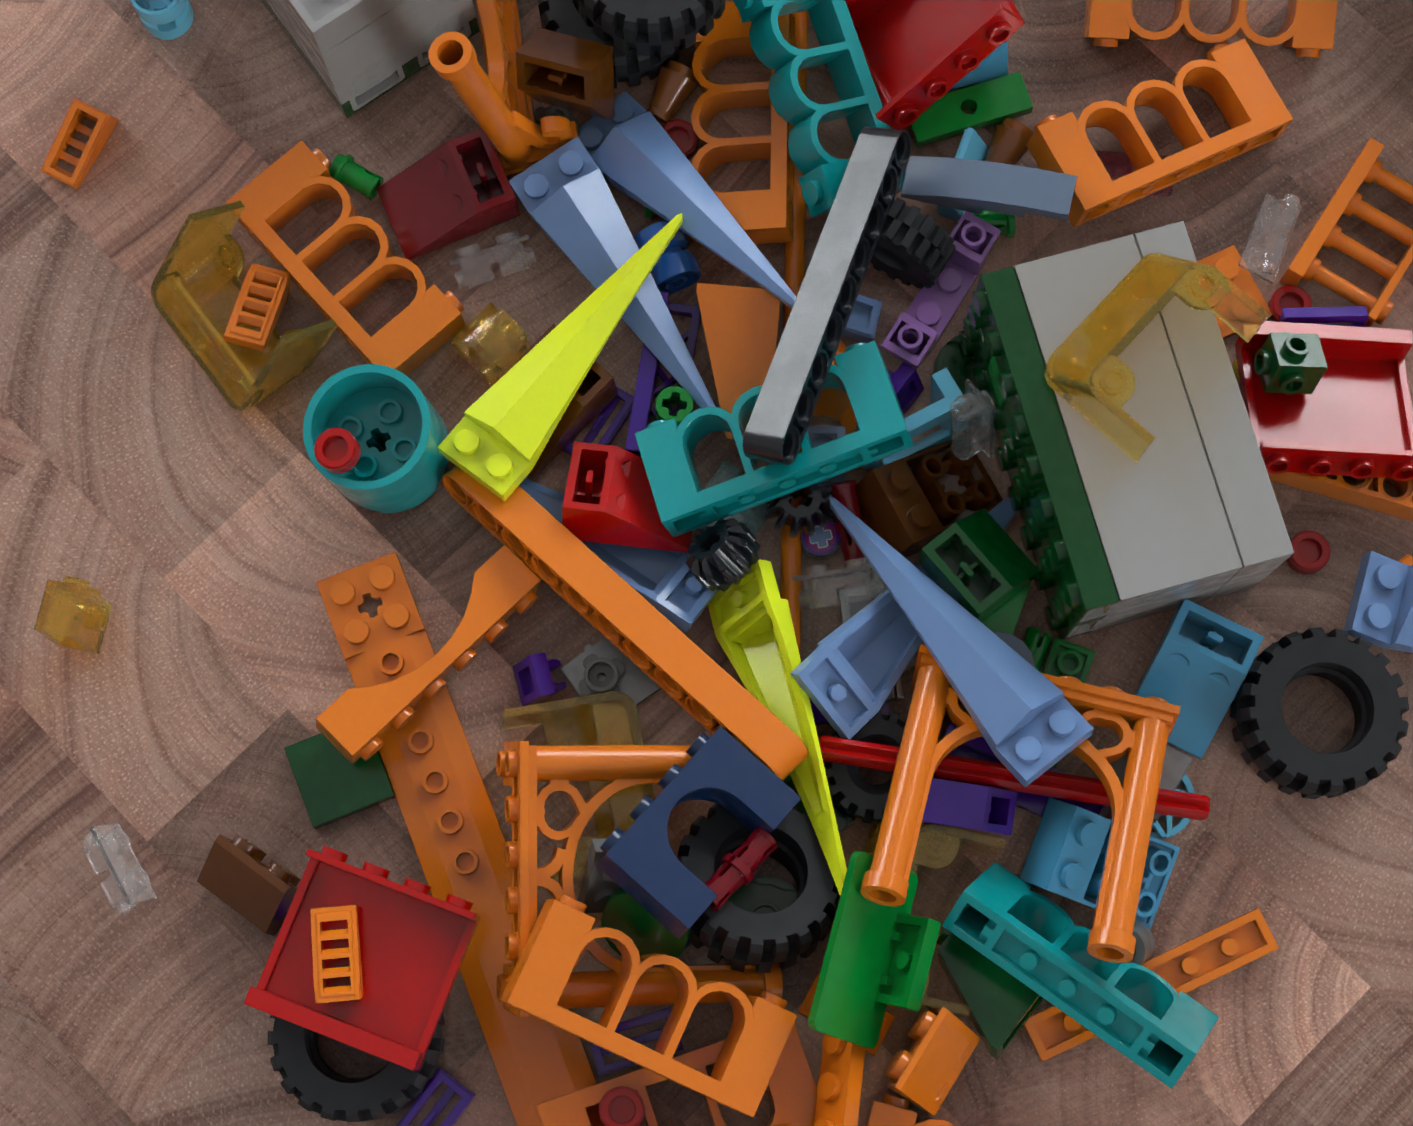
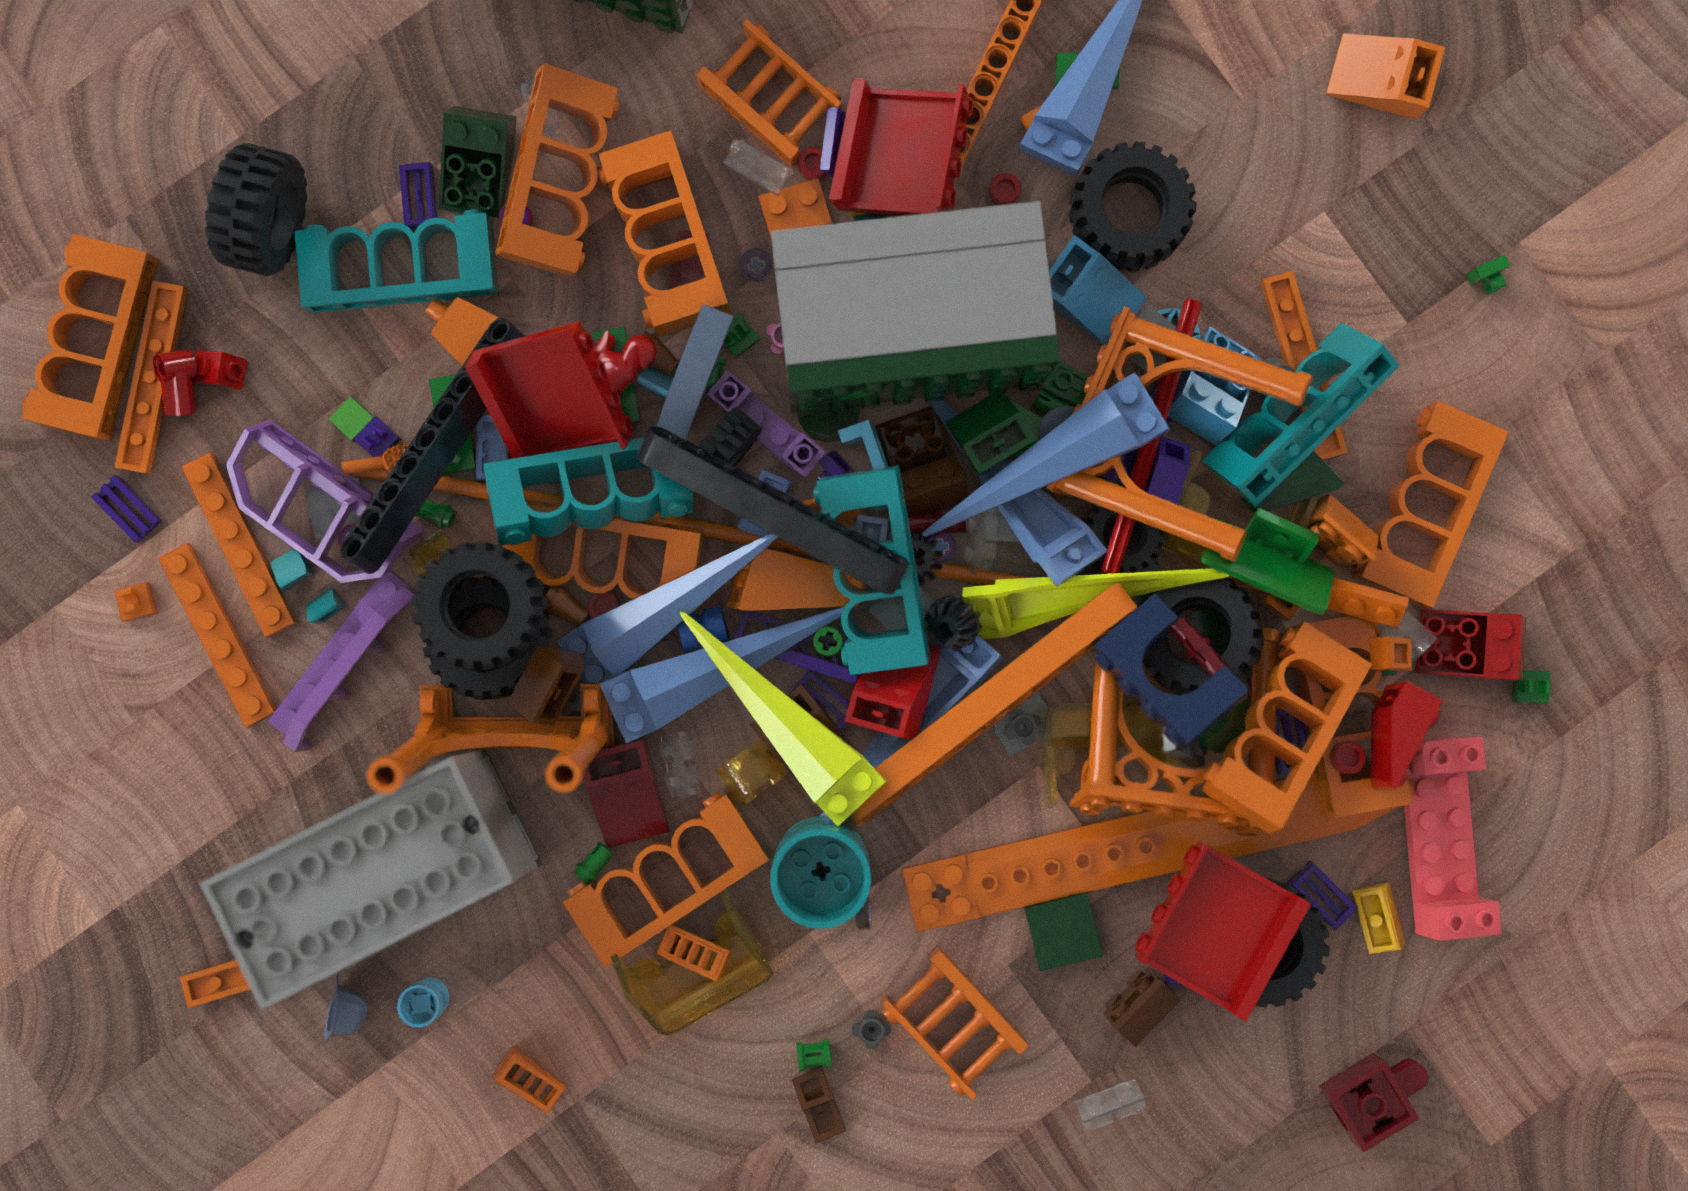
camera: 85 degrees left, 10 degrees up
clear yellow brick [34,576,112,654] -> none
orange slope [310,904,364,1003] -> none
red tile [314,427,361,474] -> none
orange arch [316,544,541,764] -> none
dark purple tile [512,653,567,707] -> none
clear hinge [950,378,996,460] -> none
clear yellow windscreen [1045,253,1270,463] -> none
dark green brick [1254,332,1328,394] -> none
none -> red animal [594,331,657,396]
none -> green tile [724,312,761,359]
none -> reddish brown slope [792,1068,847,1143]
none -> green bush [796,1038,832,1072]
none -> dark grey plate [852,1010,891,1049]
none -> clear smoke tile [855,897,872,930]
none -> orange fence [882,945,1029,1100]

